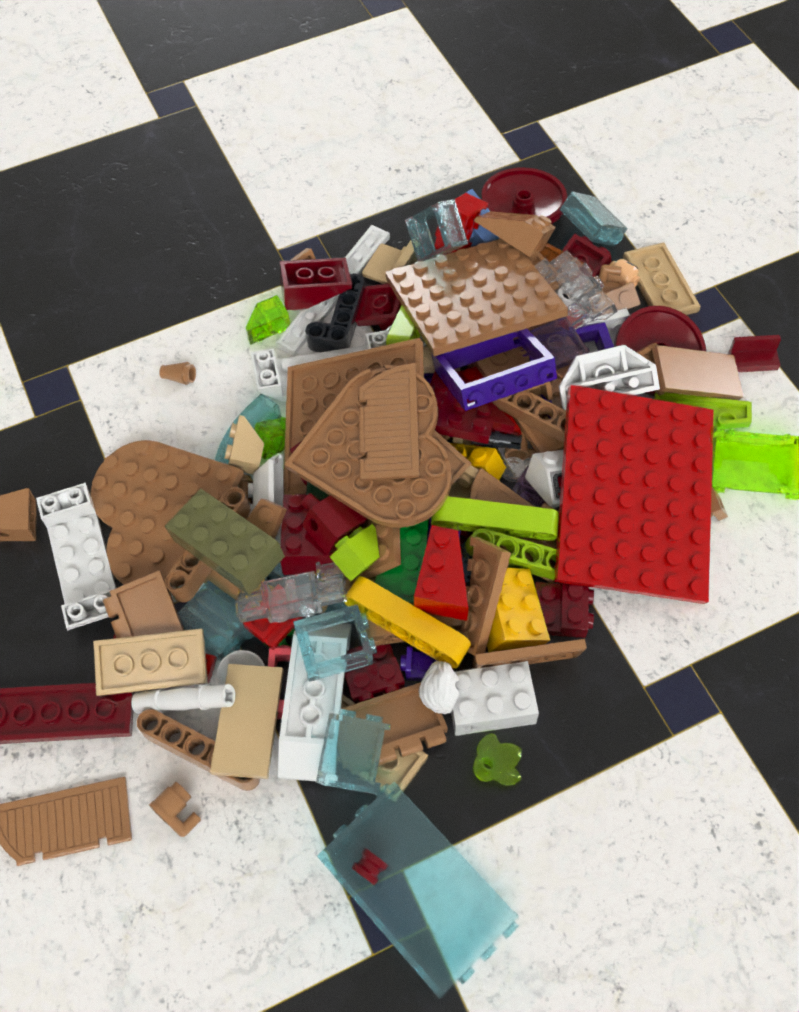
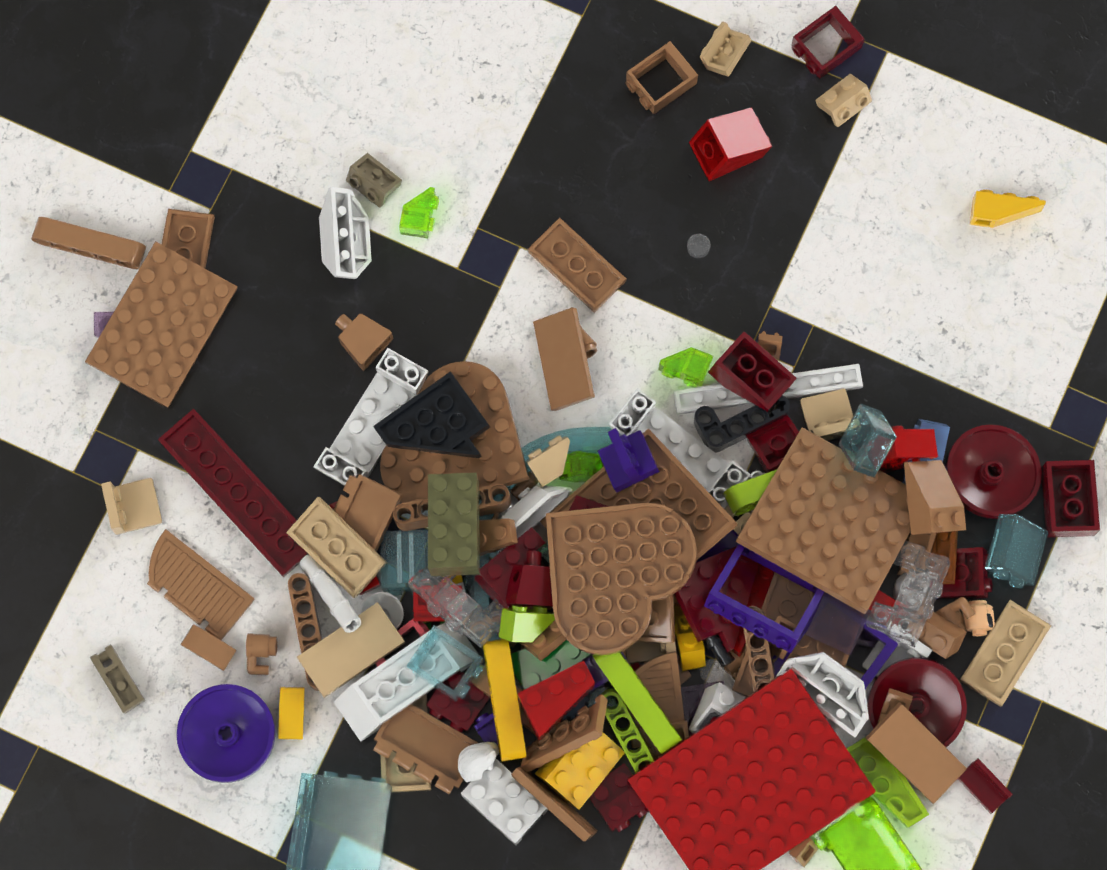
camera: 50 degrees right, 15 degrees up
clear light blue panel [316,709,391,795] -> none
dark red wheel [351,848,389,886] -> none
medium nougat piece [359,363,420,481] -> none
clear neon green plate [473,733,522,786] -> none
none -> dark tan plate [90,644,145,714]
none -> dark purple dish [177,684,275,783]
none -> medium nougat slope [180,624,237,671]
none -> yellow slope [278,687,305,739]
none -> black wing [373,371,490,458]
none -> medium nougat tile [527,218,627,313]
none -> medium nougat tile [533,307,595,411]
none -> dark purple bracket [598,428,660,493]
none -> medium nougat window [626,41,698,114]
none -> clear tile [687,234,710,258]
none -> slope [689,107,772,181]
none -> tan bracket [700,21,752,77]
none -> dark red window [791,6,864,79]
none -> tan bracket [815,74,872,127]
none -> yellow slope [970,190,1046,228]
none -> dark red brick [1041,460,1100,538]

